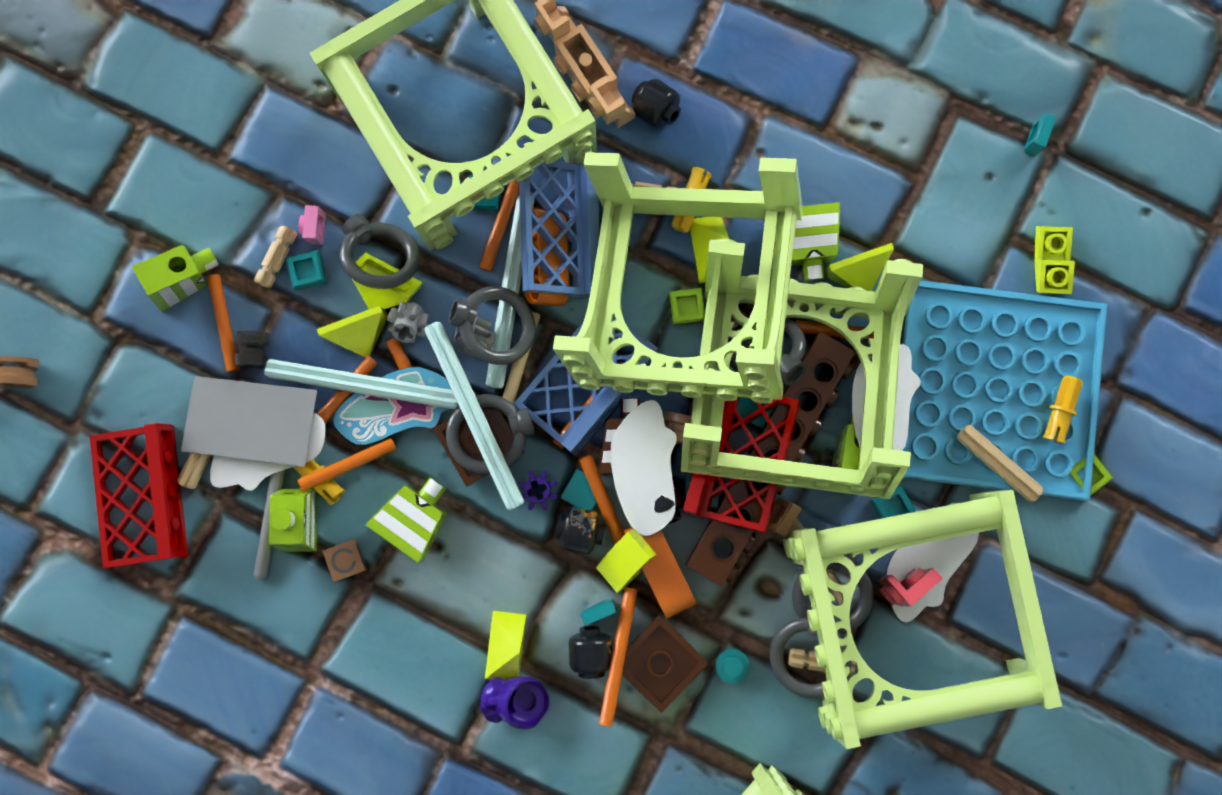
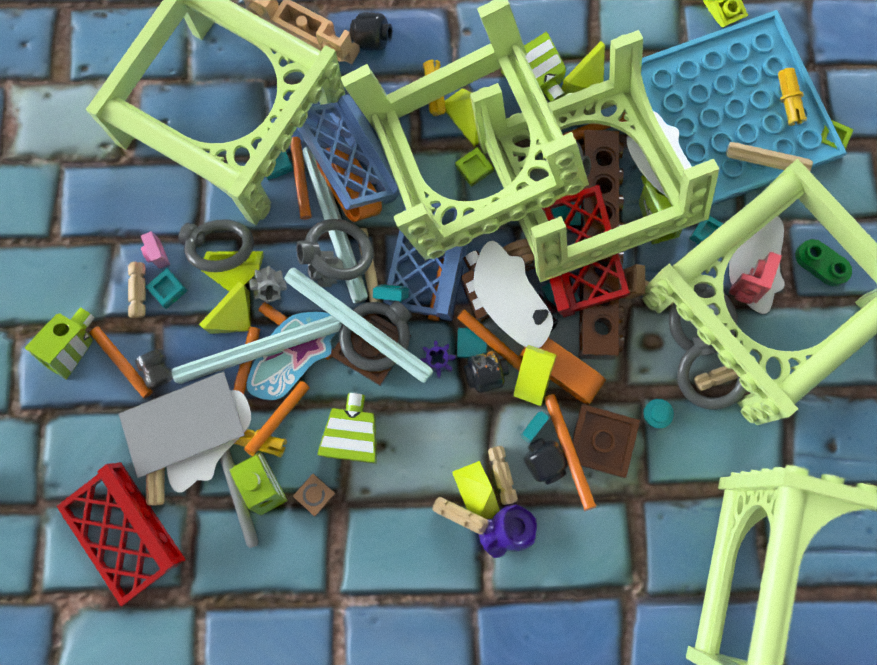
camera: 30 degrees left, 5 degrees down
none -> teal tile [372,284,409,301]
none -> tan axle [433,497,488,535]
none -> tan axle [488,446,518,505]
none -> green plate [795,239,852,287]

